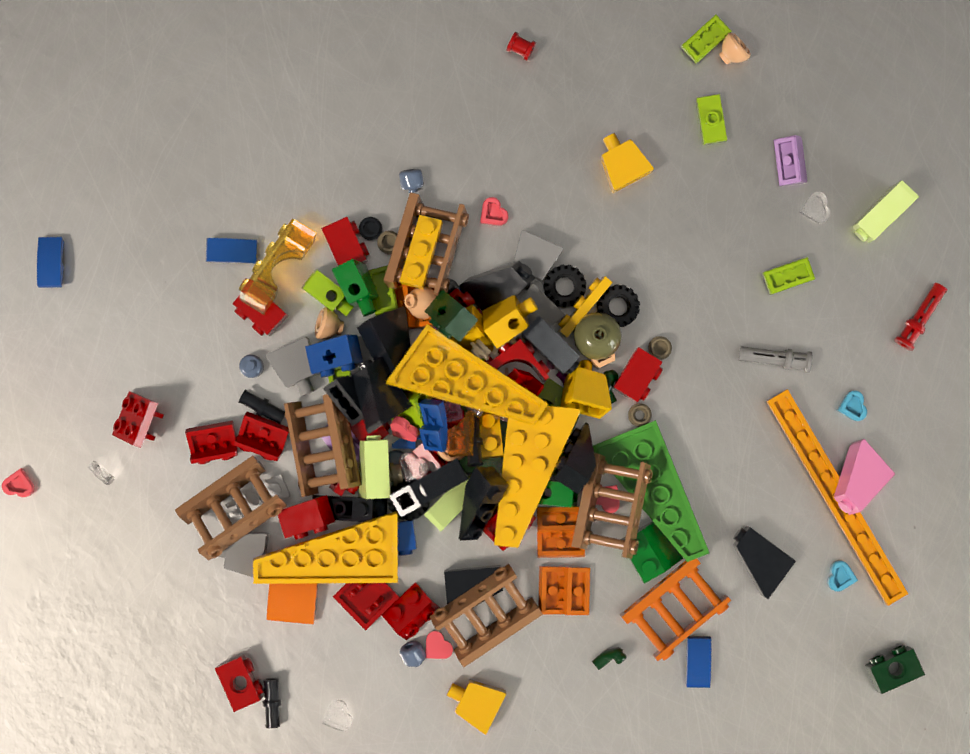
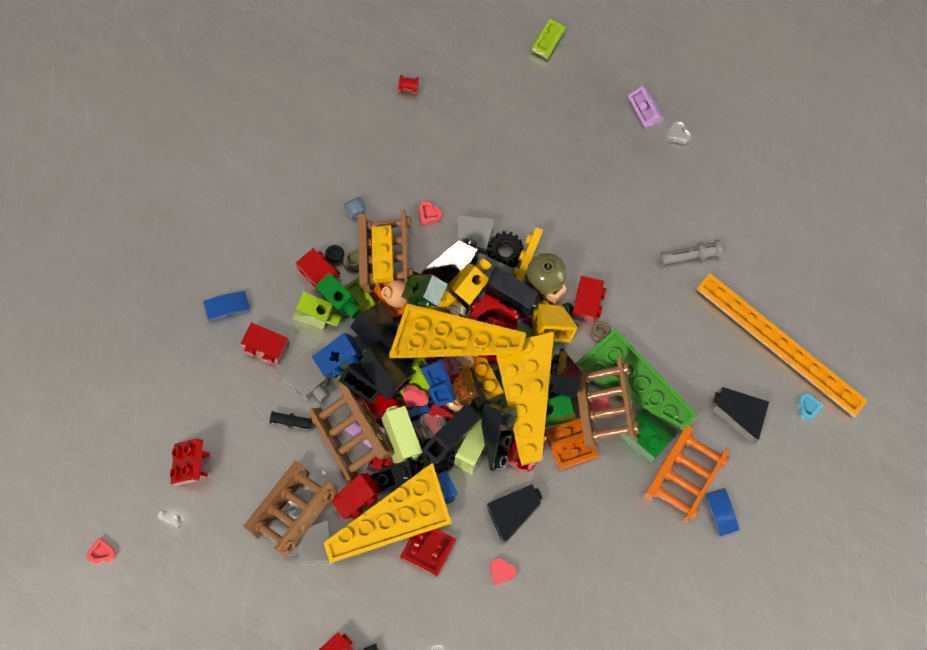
camera: 20 degrees left, 15 degrees down
blue slope [37,237,64,288] -> none
red bracket [185,420,238,464] -> none
red bracket [233,412,289,461] -> none
clear yellow arch [239,218,316,315] -> none
sand blue piece [239,355,264,378] -> none
orange slope [266,583,318,625] -> none
light nougat brick [315,307,344,339] -> none
red bracket [382,582,440,640] -> none
sand blue piece [399,641,426,667] -> none
medium nougat fence [429,564,543,667] -> none
yellow torso [446,679,506,735] -> none
orange slope [538,566,590,615] -> none
dark green arm [592,647,627,670] -> none
black tyre [597,284,640,327] -> none
yellow torso [601,133,654,193] -> none
dark tan plate [648,336,672,360] -> none
lime plate [696,94,727,145] -> none
light nougat brick [719,33,751,64] -> none
lime plate [762,257,815,295] -> none
bright pink slope [834,439,895,515] -> none
medium azure tile [837,391,867,421] -> none
yellowish green slope [852,180,919,243] -> none
dark green brick [865,645,925,694] -> none
red pin [894,282,948,351] -> none

